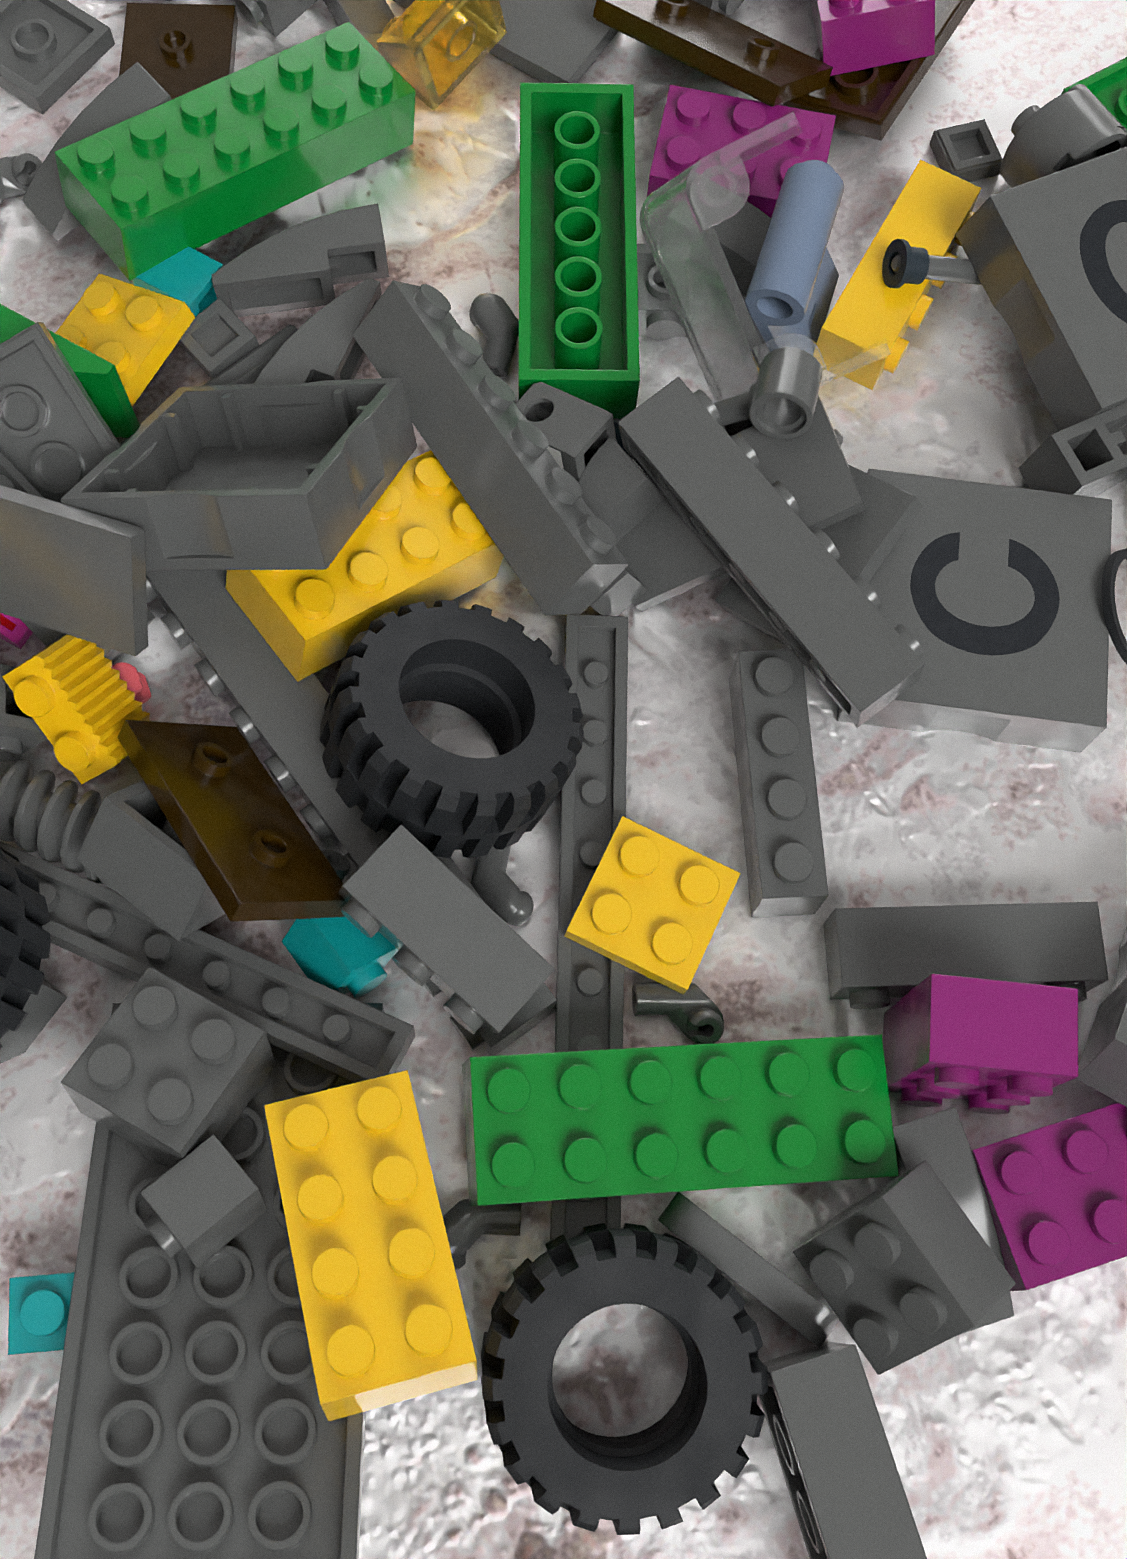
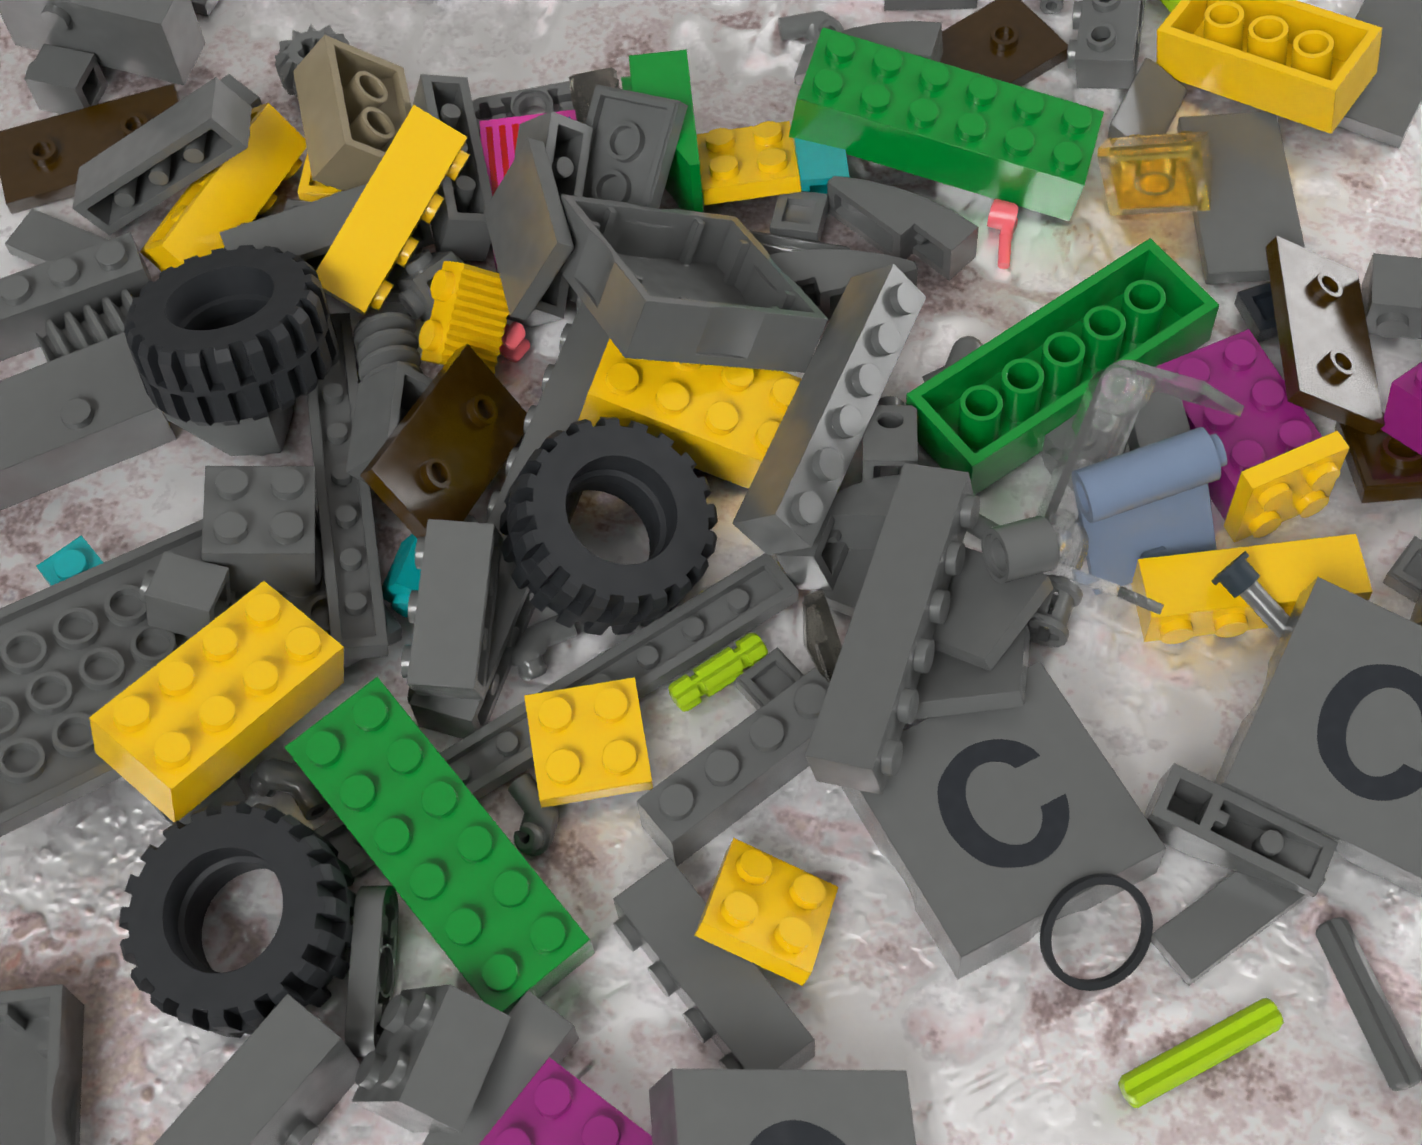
camera: 65 degrees right, 10 degrees down
magenta brick [883,974,1078,1114] -> none
none -> lime axle [668,633,768,712]
none -> yellow plate [694,838,838,986]
none -> dark grey tile [735,647,804,710]
none -> clear smoke tile [802,589,842,683]
none -> coral hand [987,199,1018,269]
none -> yellow plate [1224,431,1350,543]
none -> black plate [1234,282,1278,343]

